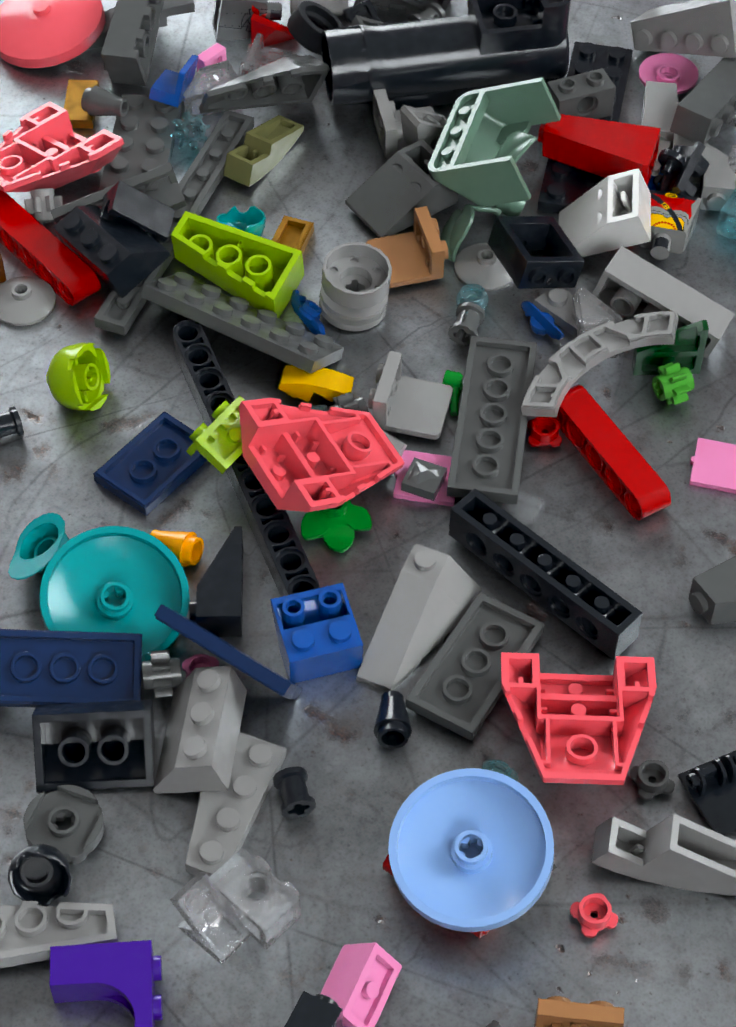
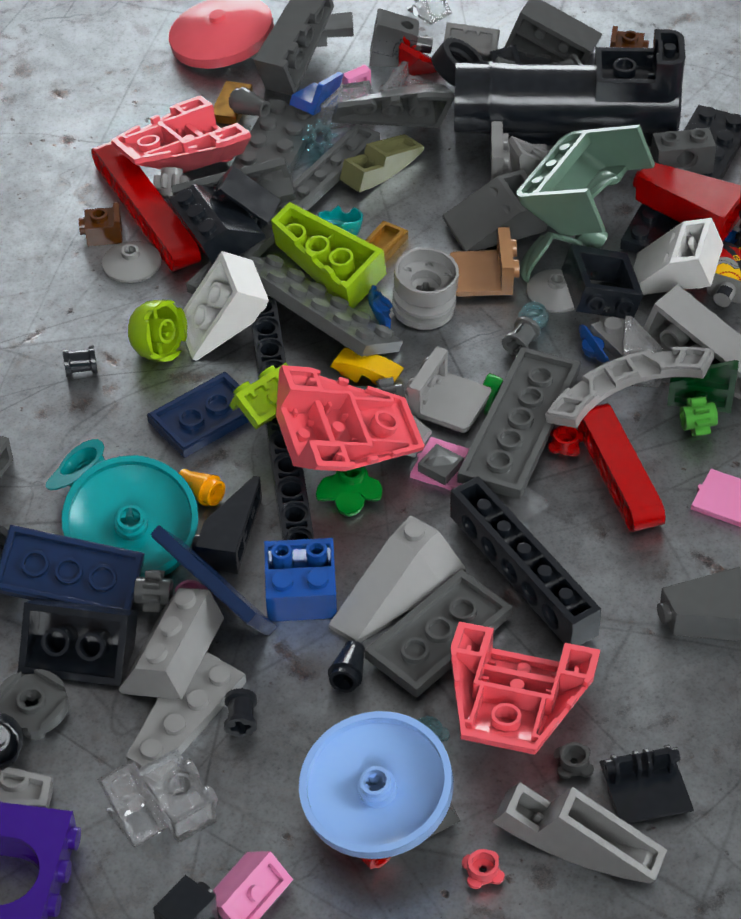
camera: 15 degrees right, 5 degrees down
none -> white slope [183,251,269,360]

